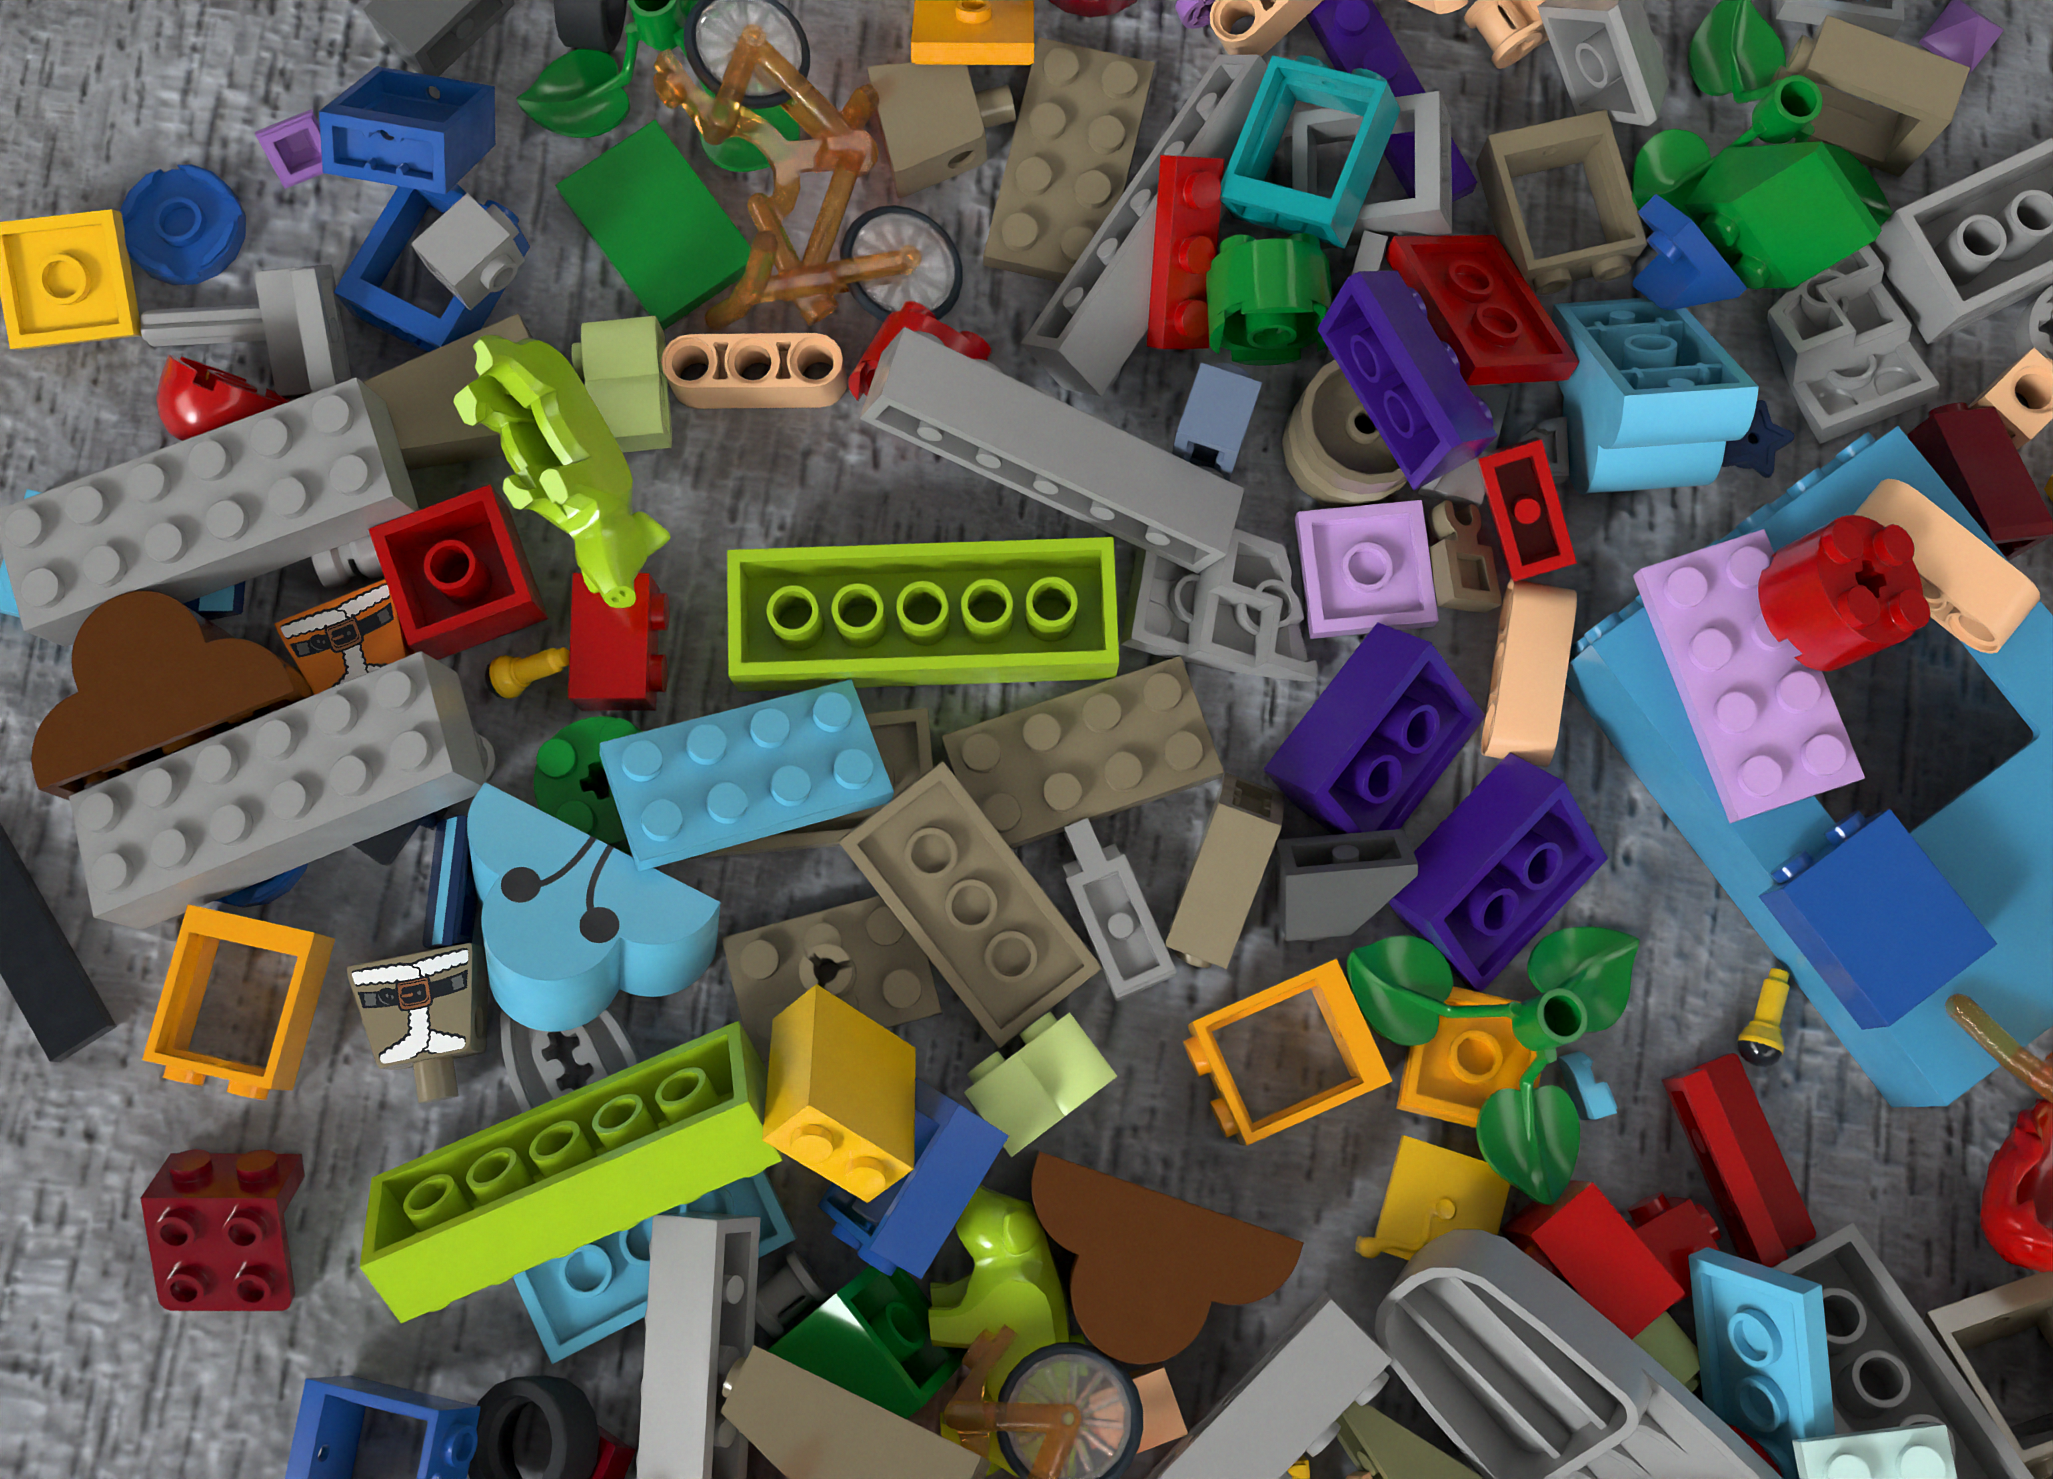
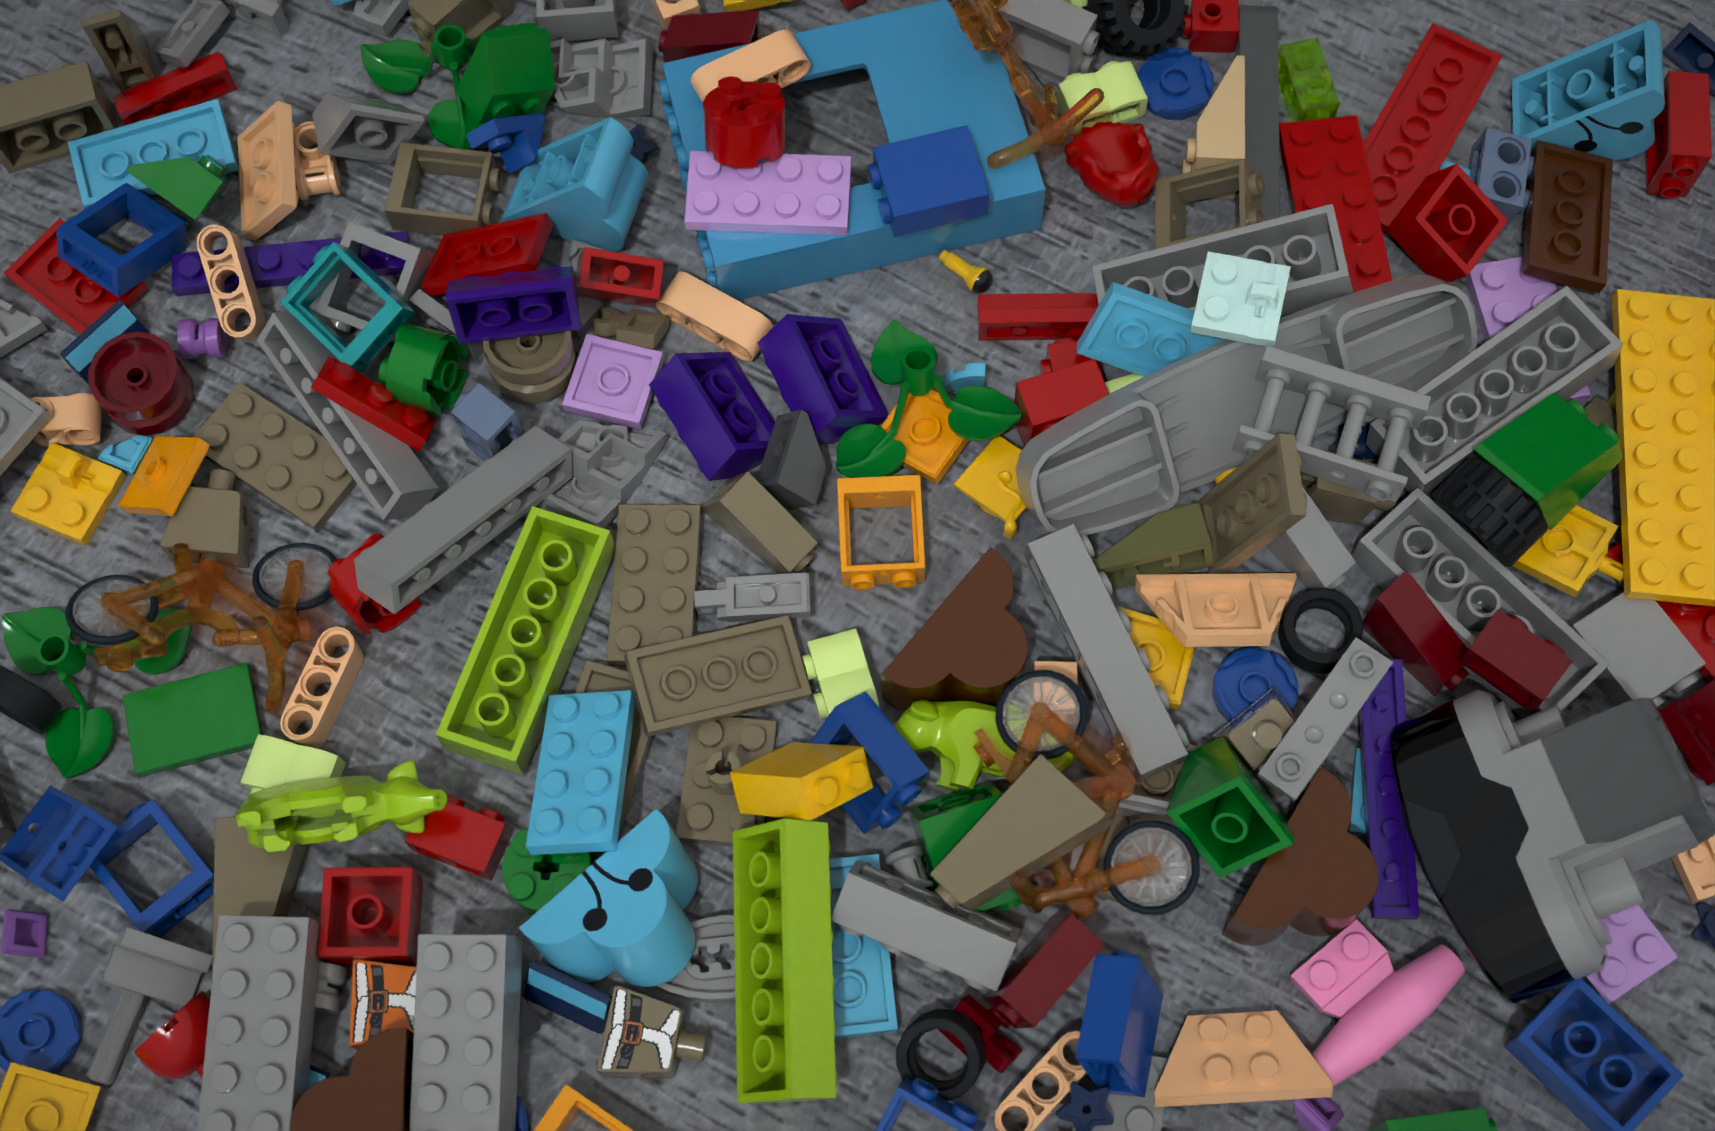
camera: 65 degrees left, 10 degrees down
light grey brick [411,193,525,311] -> none
yellow piece [485,647,570,699] -> none

